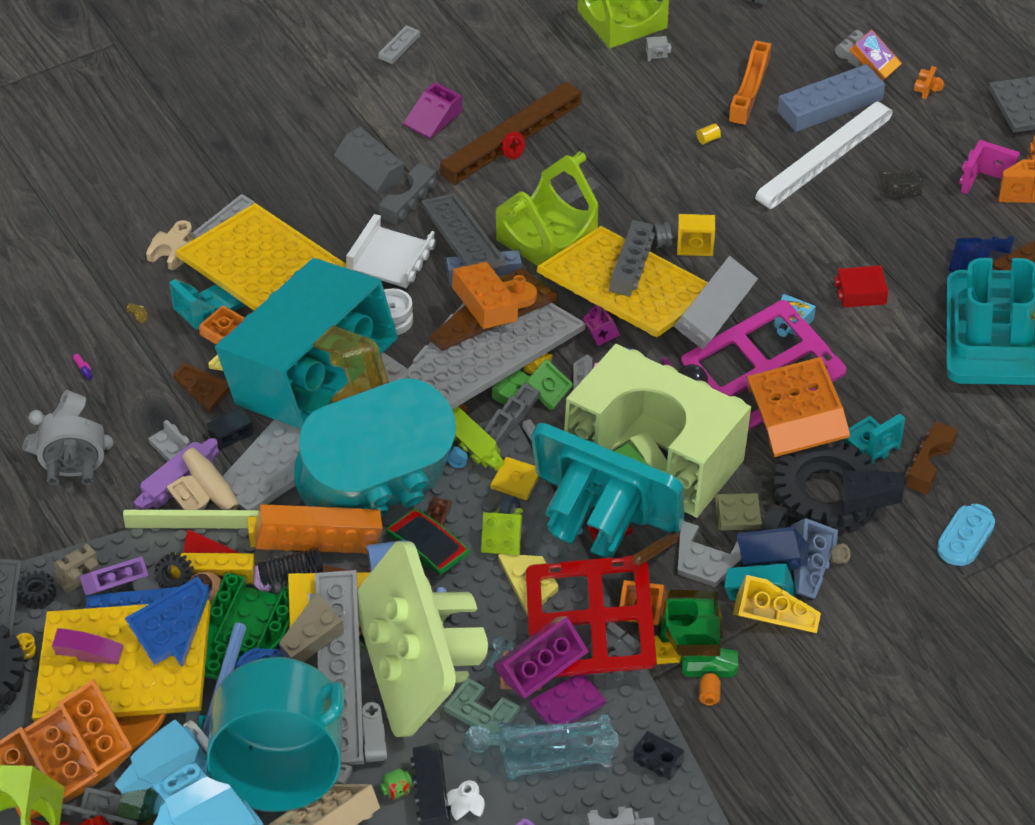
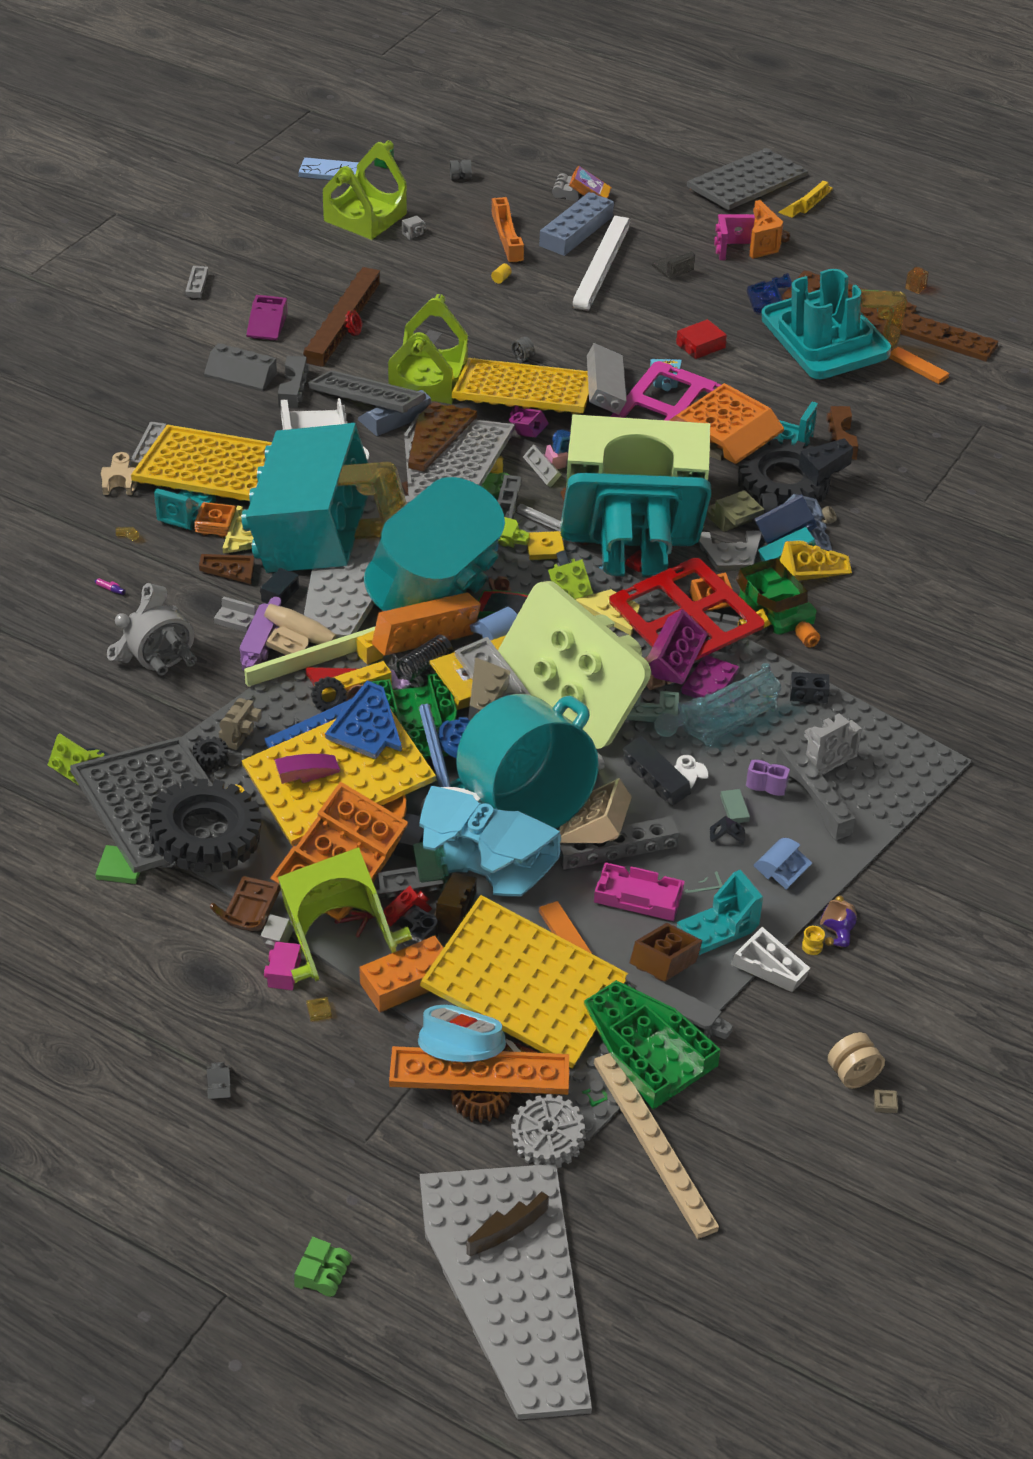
camera: 30 degrees left, 5 degrees down
medium lavender brick [80,556,149,595] -> none
bright green head [379,768,413,800] -> none
orange brick [452,262,537,329] -> none
bright green tile [525,358,573,411] -> none
dark grey brick [609,220,655,296] -> none
reddish brown axle [632,531,680,566] -> none
yellow brick [677,214,715,256] -> none
orange hips [914,66,944,99] -> none
medium azure tile [937,504,995,566] -> none

